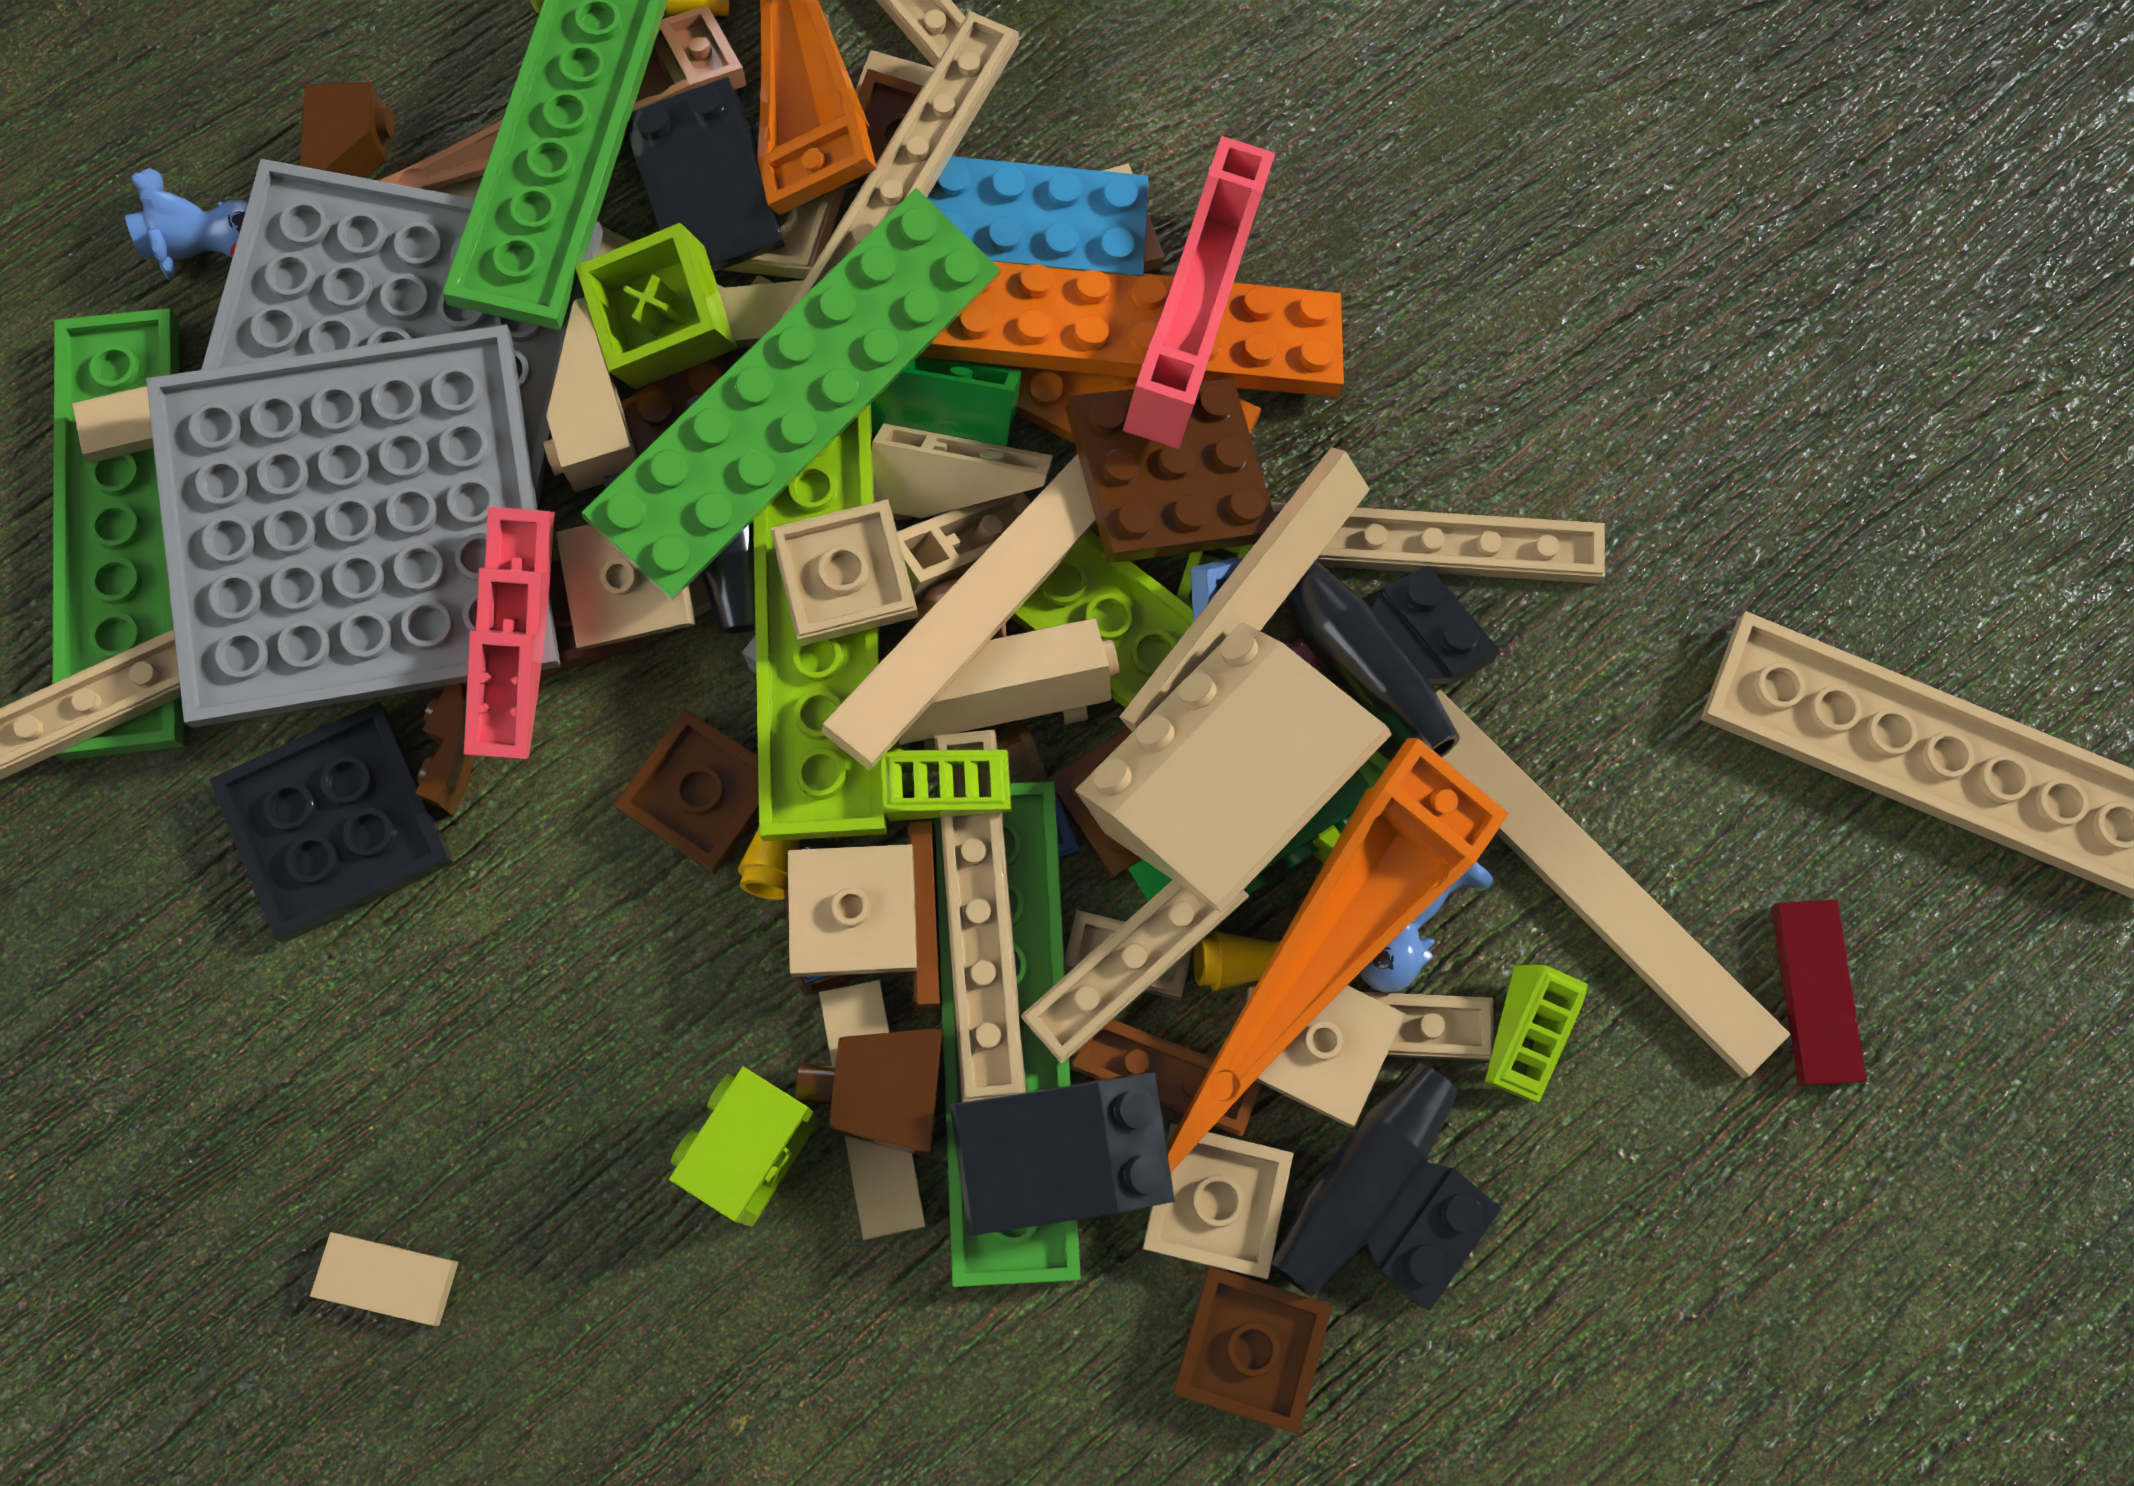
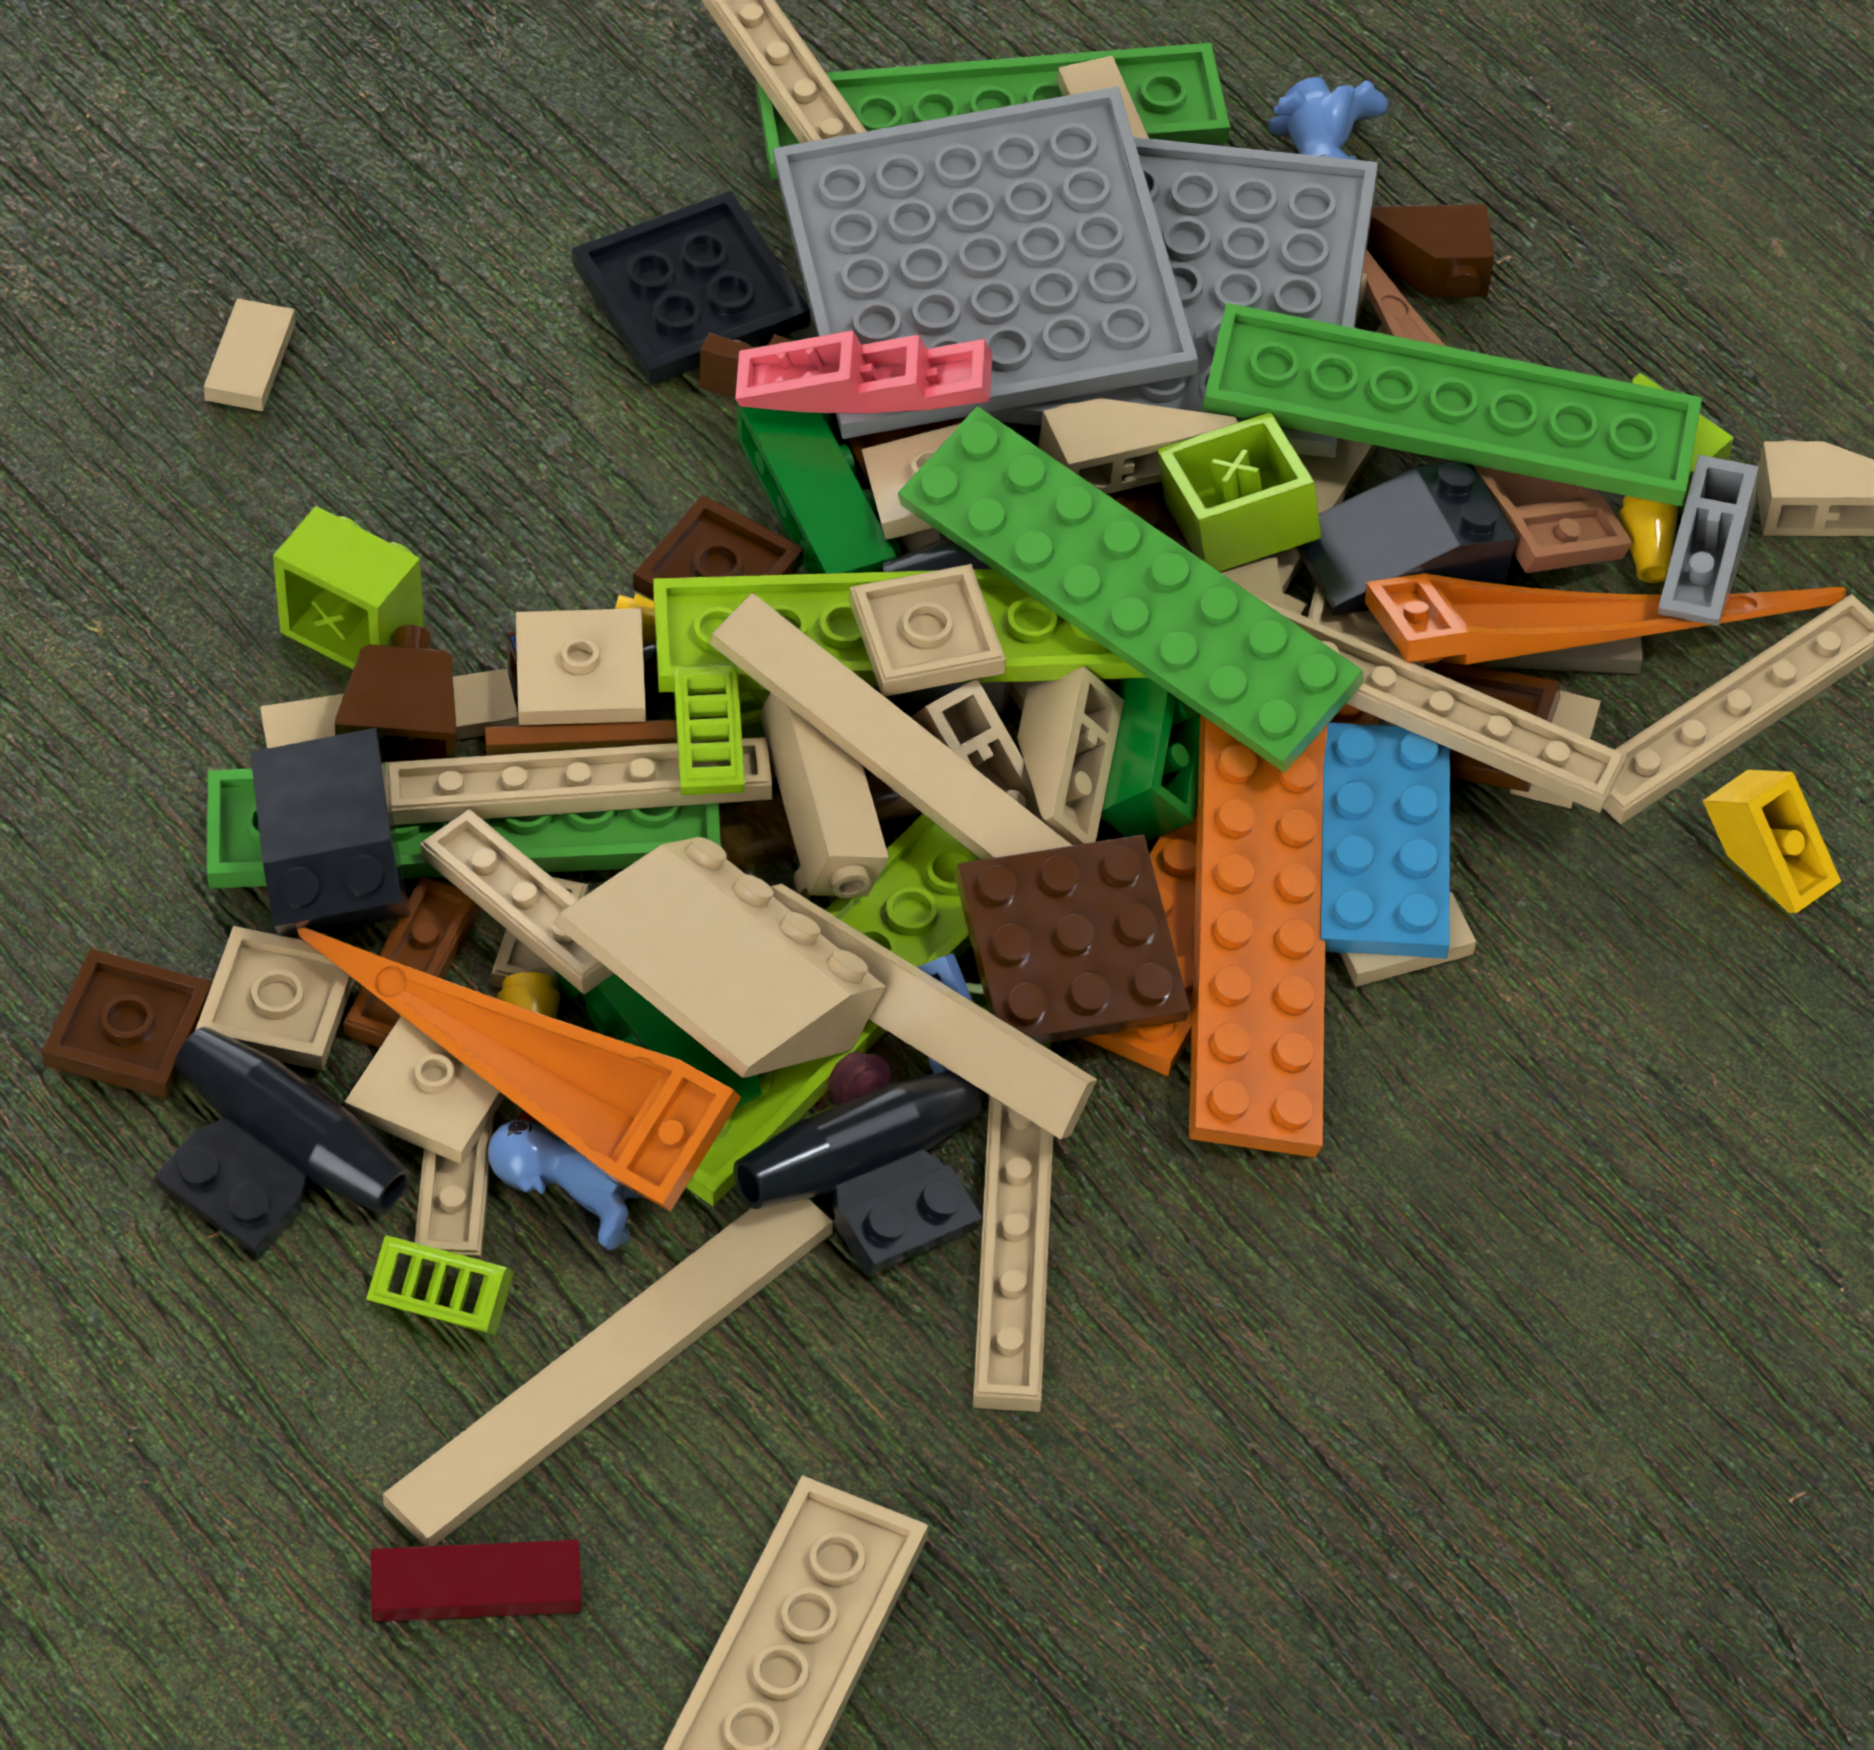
camera: 90 degrees right, 20 degrees down
coral arch [1123,136,1275,449] -> none
none -> green brick [737,403,902,574]

